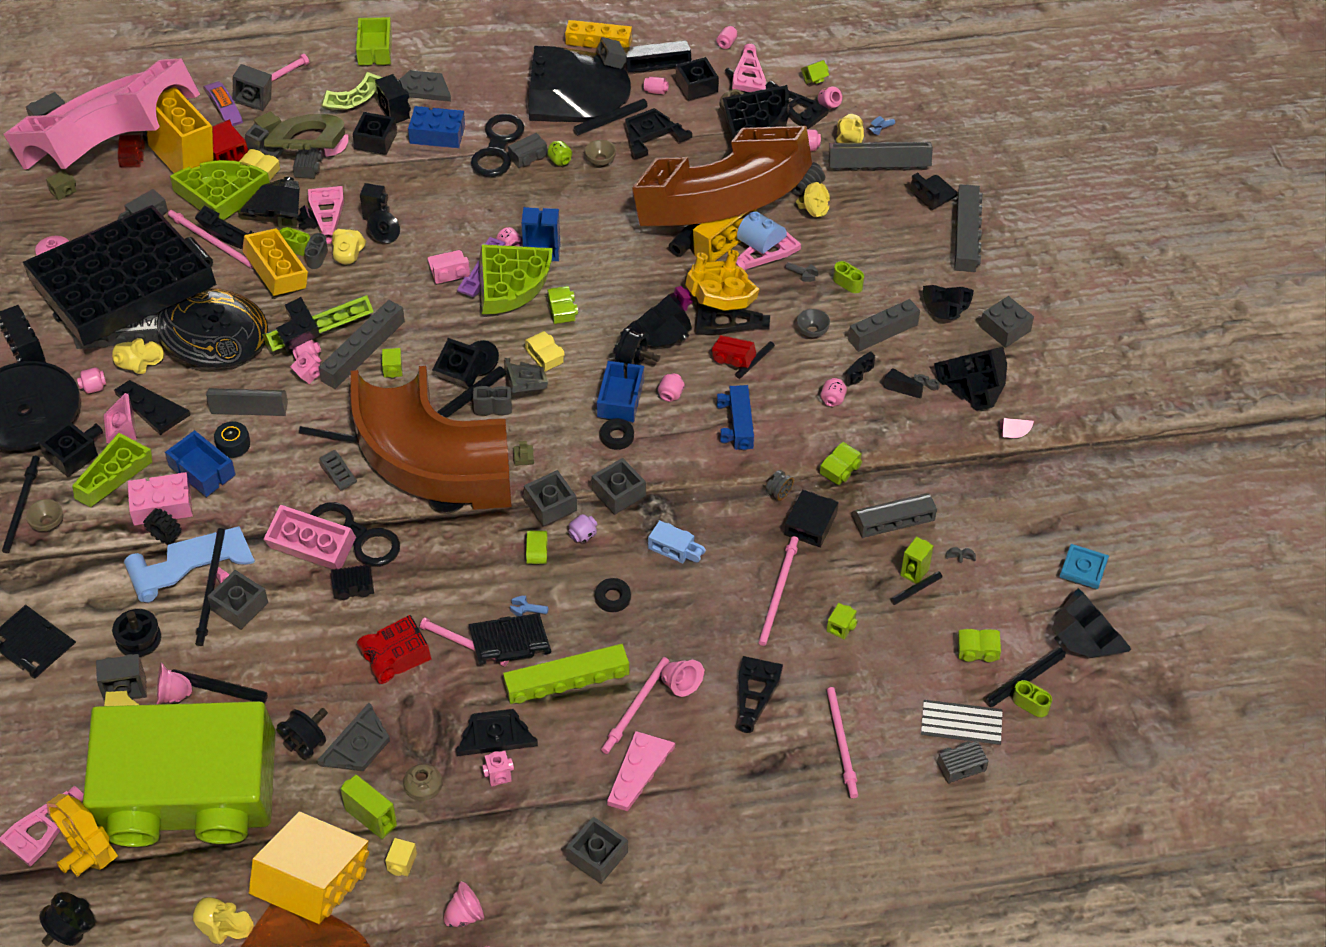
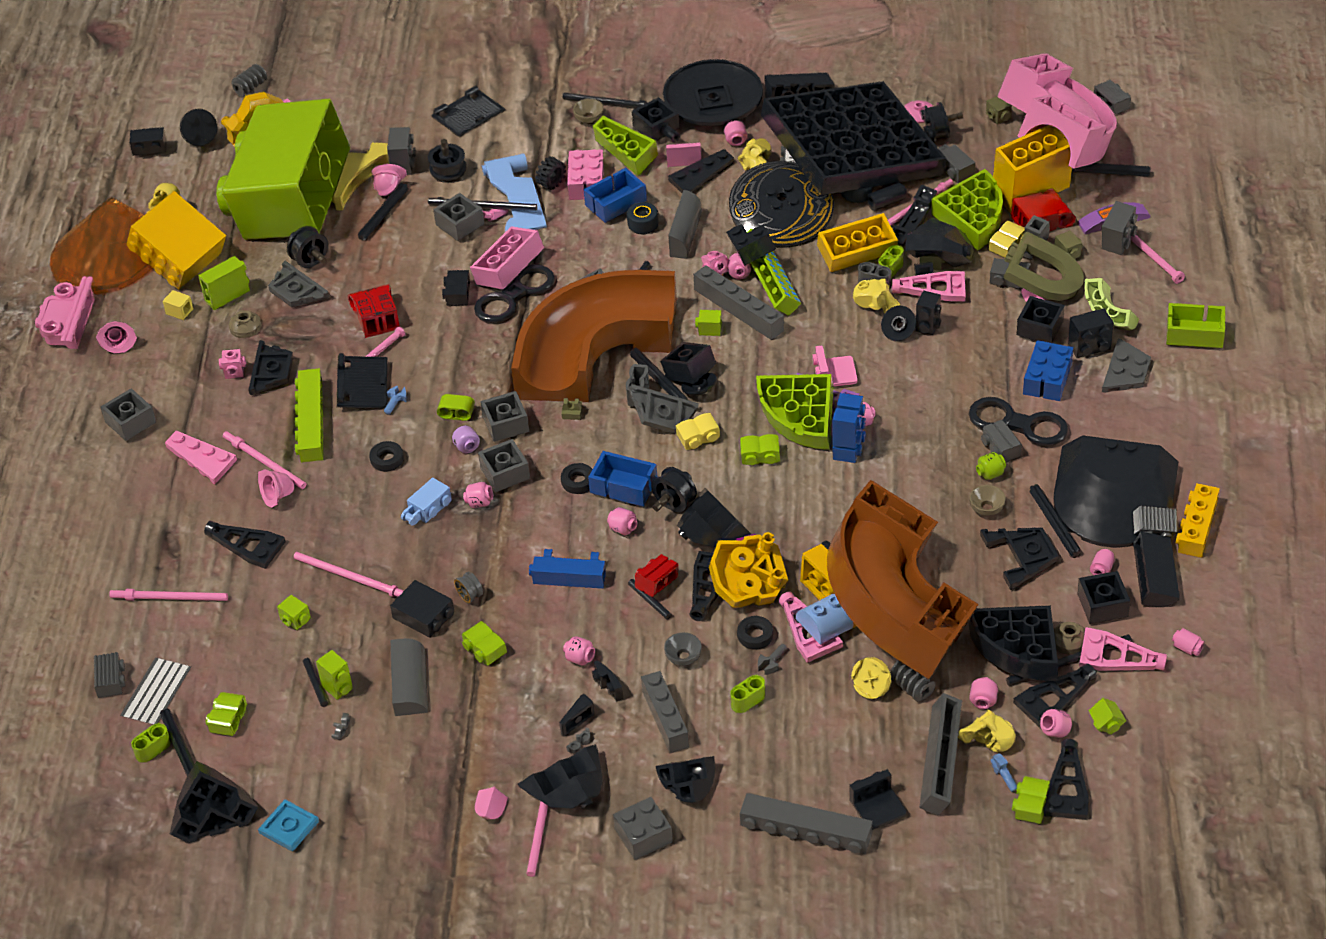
camera: 105 degrees right, 5 degrees down
none -> bright pink head [463,482,493,509]
none -> bright pink bar [526,802,548,877]
none -> black tyre [737,616,774,650]
none -> black wheel [920,102,964,142]
none -> lime brick [1012,776,1050,824]
none -> black plate [1044,739,1089,820]

